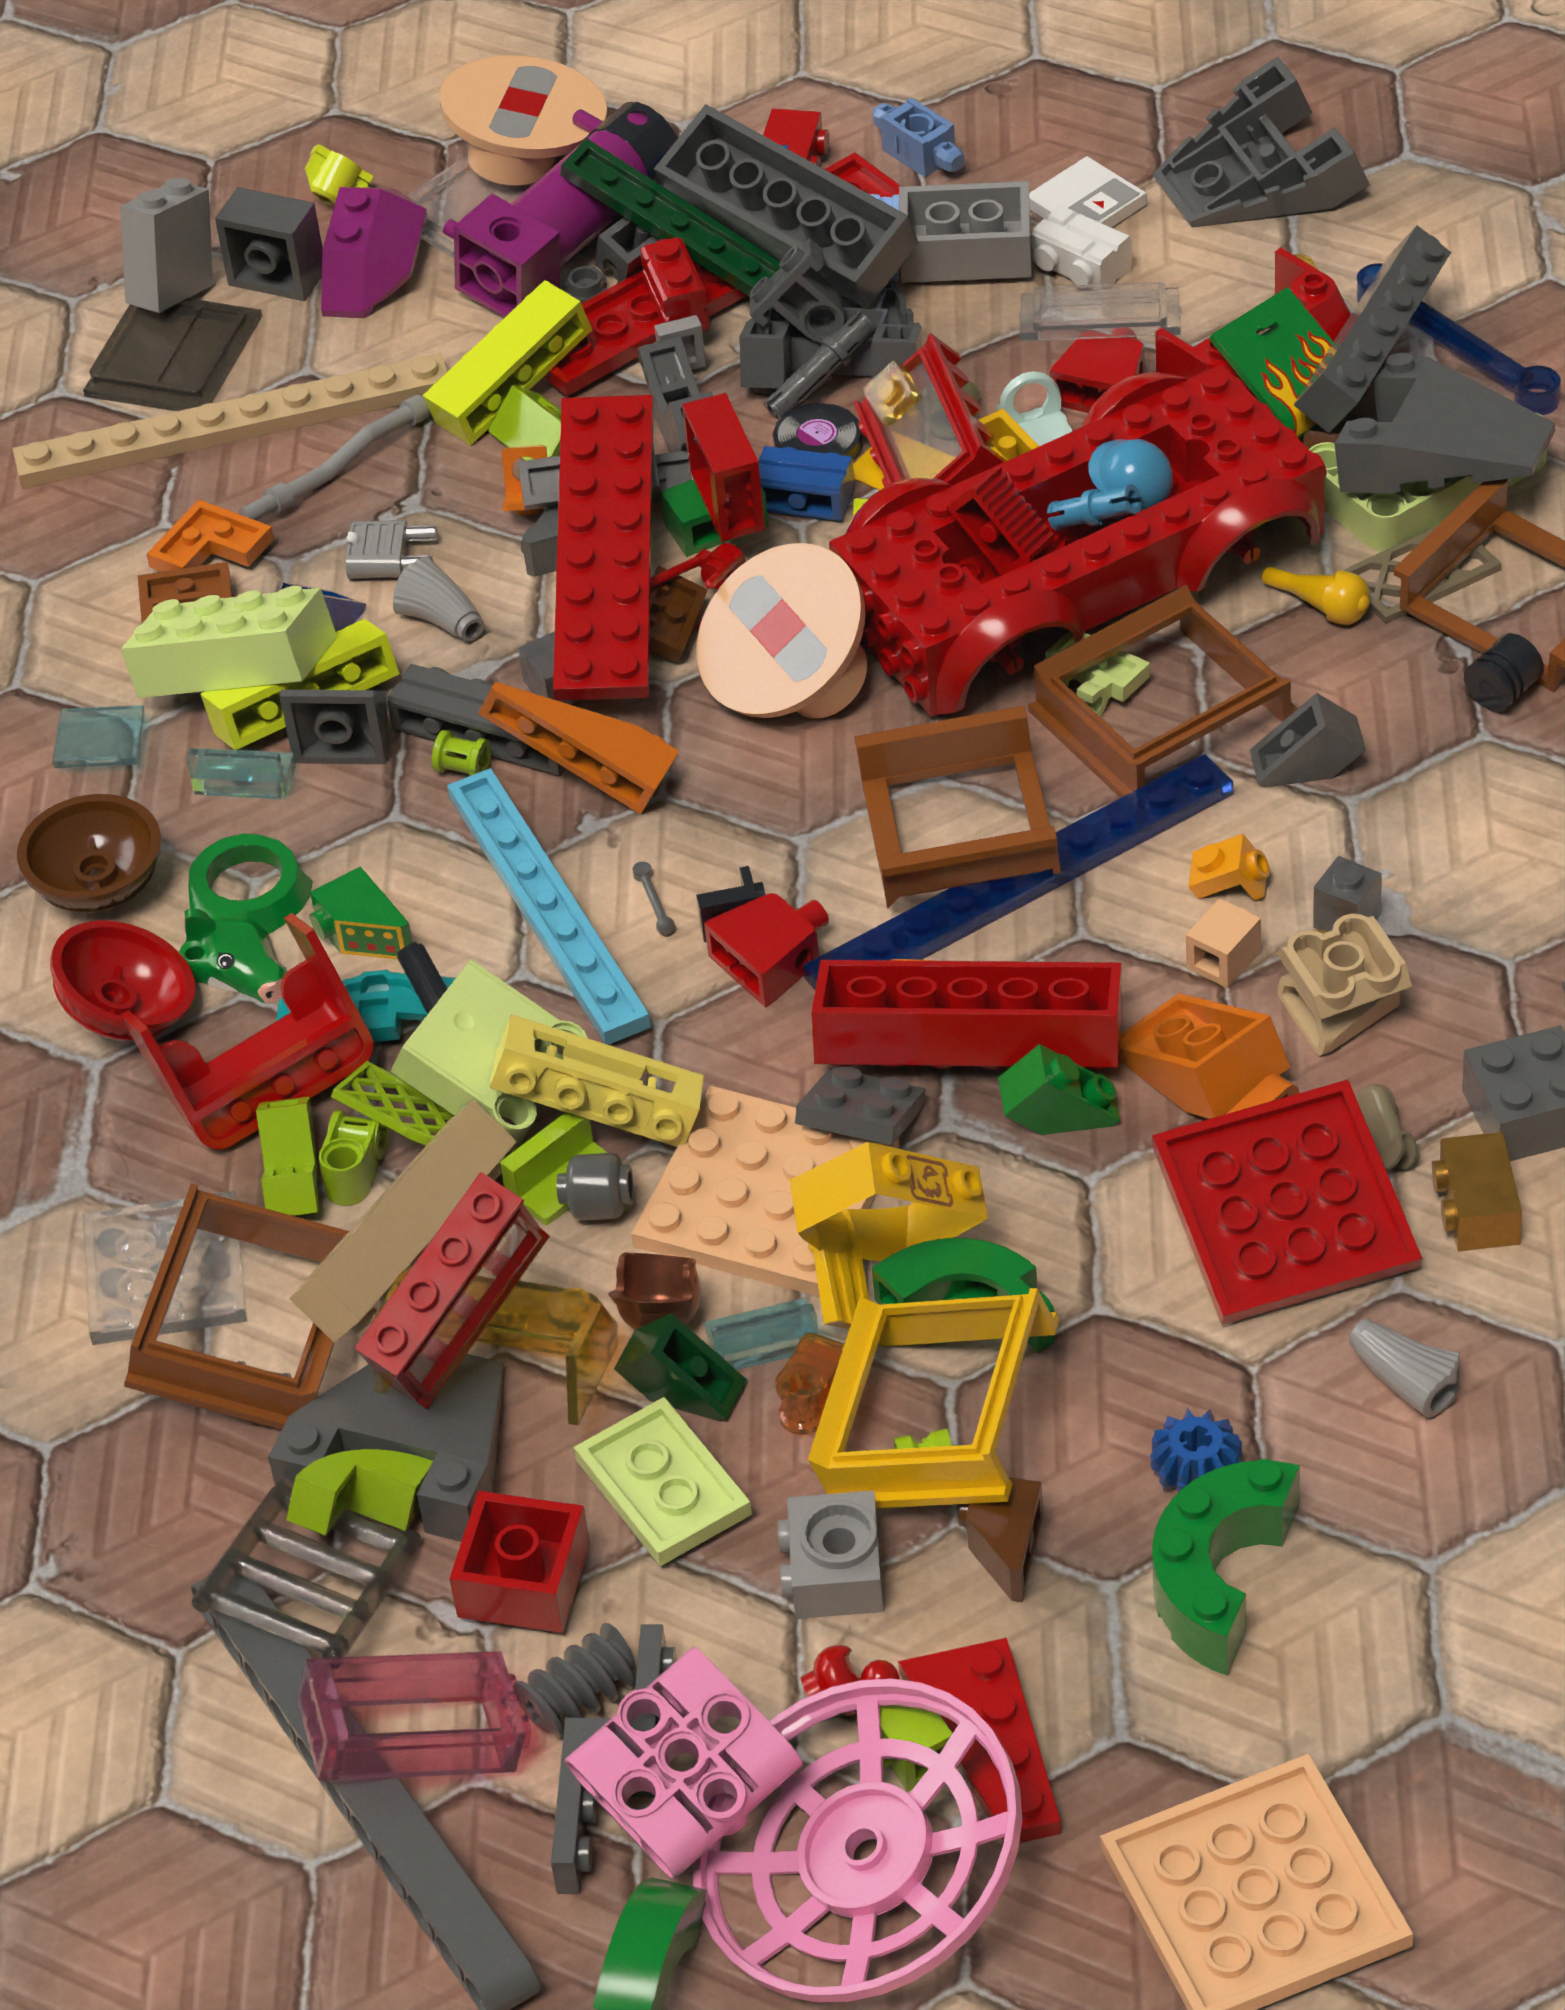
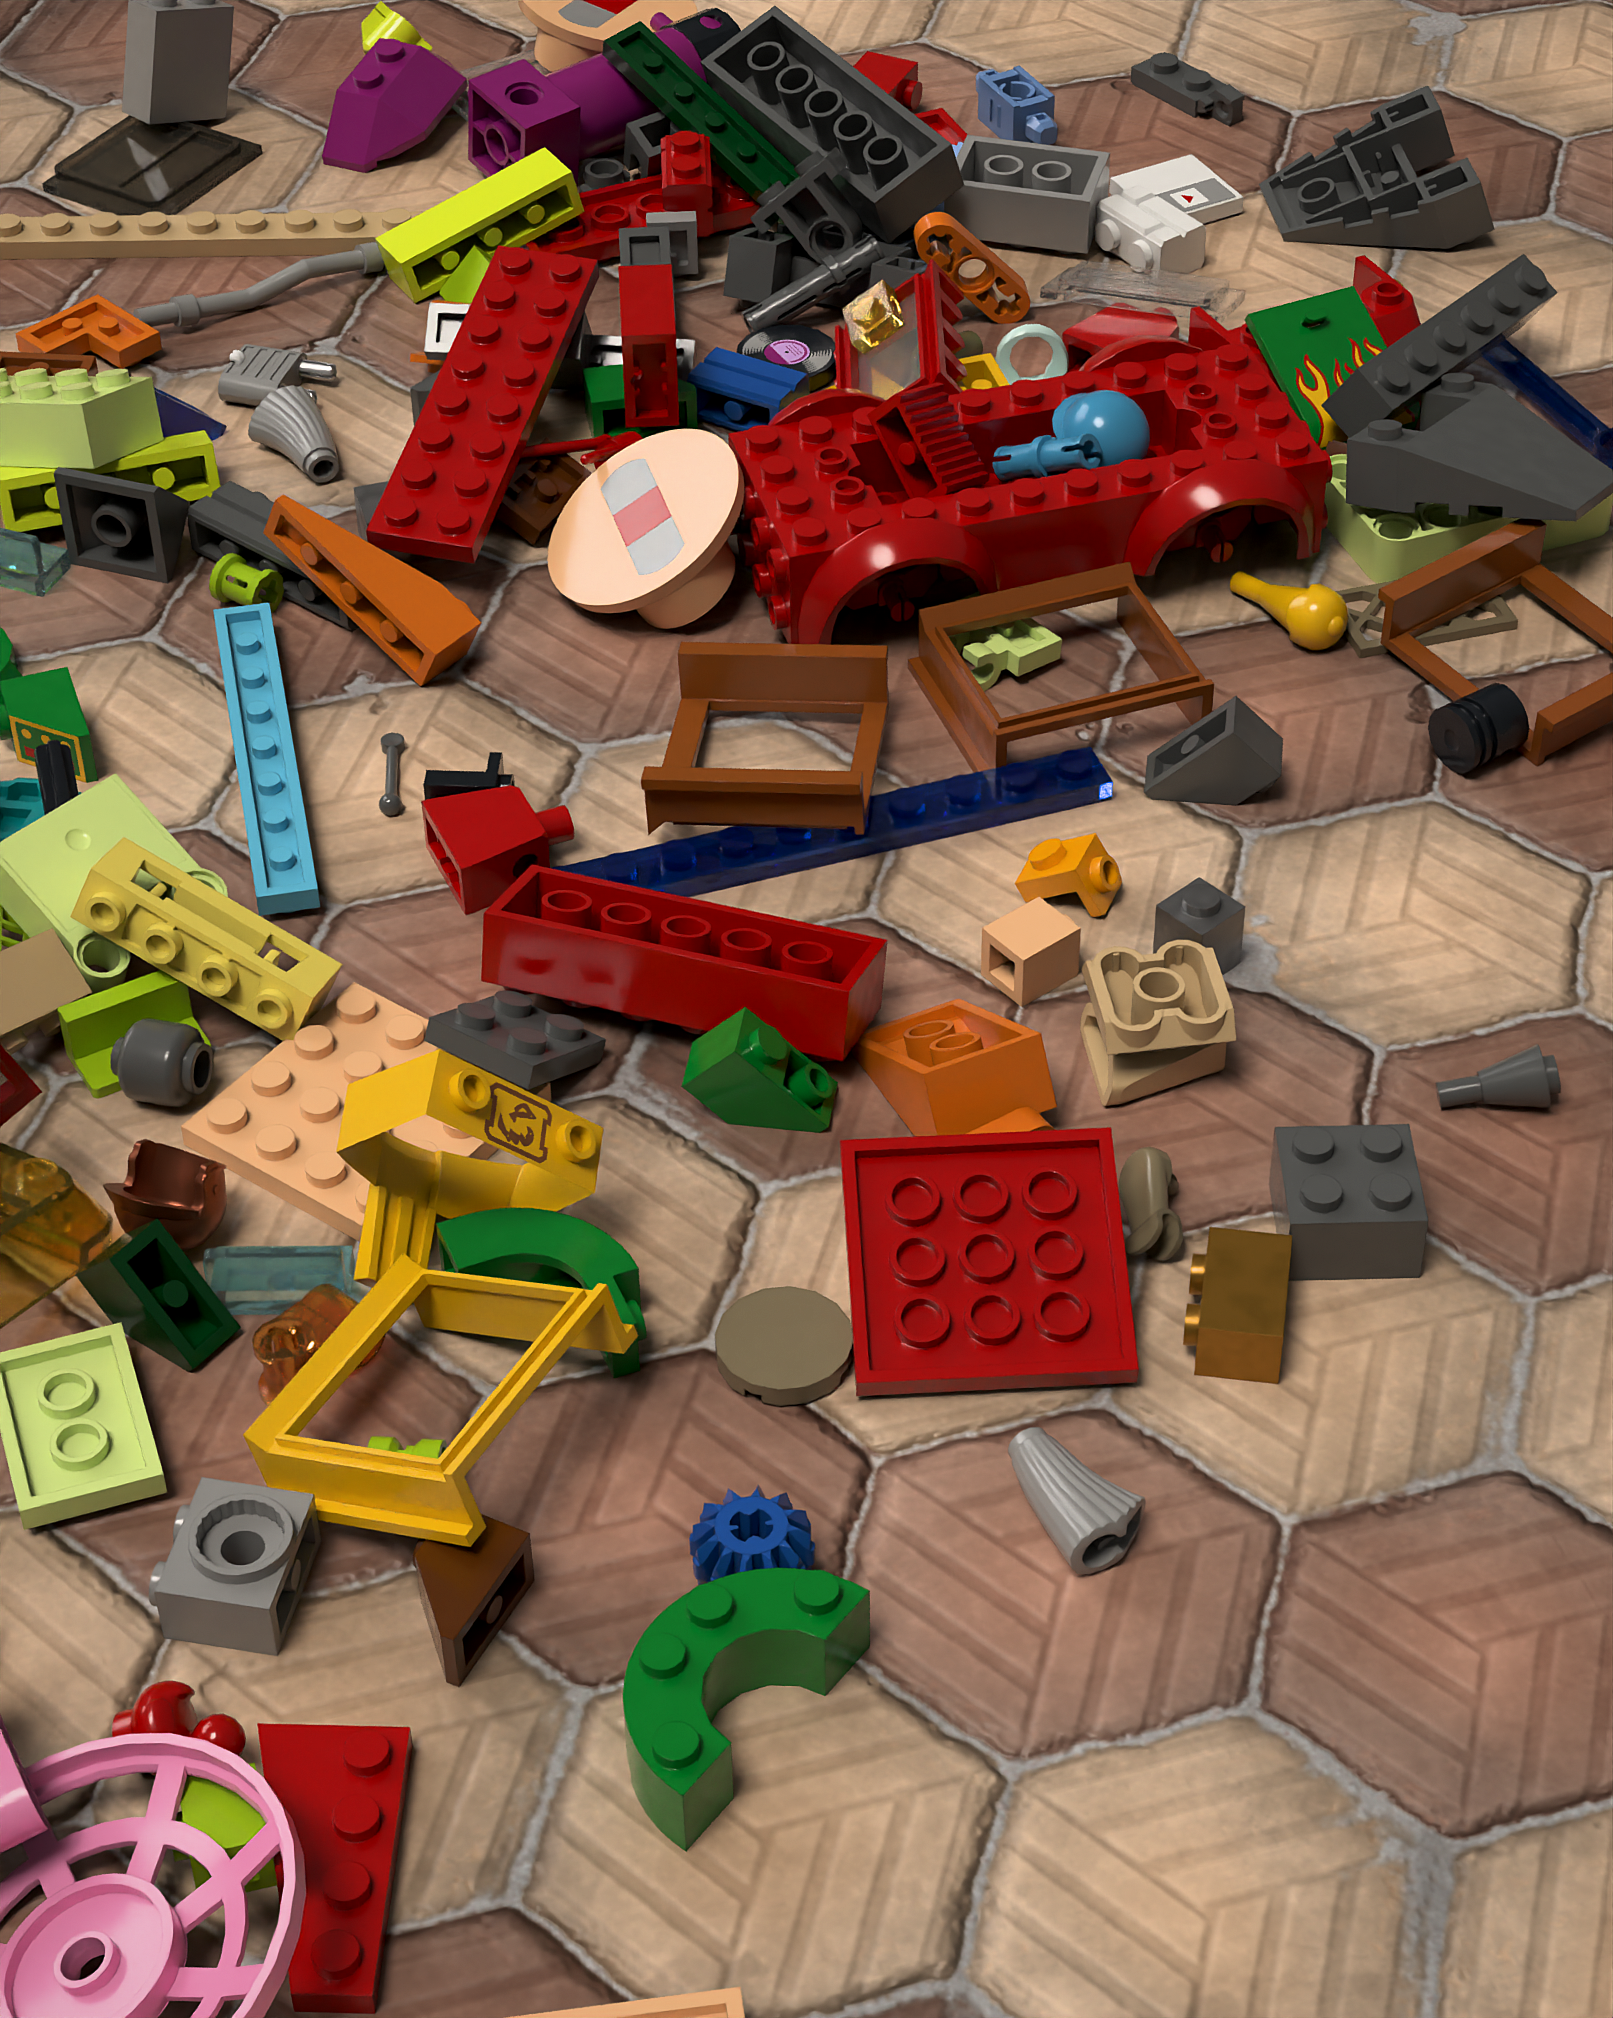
camera: 10 degrees right, 5 degrees down
dark grey brick [215,187,323,301] -> none
none -> dark tan tile [715,1286,854,1406]
none -> orange beam [913,212,1030,324]
none -> dark grey hinge [1131,52,1245,127]

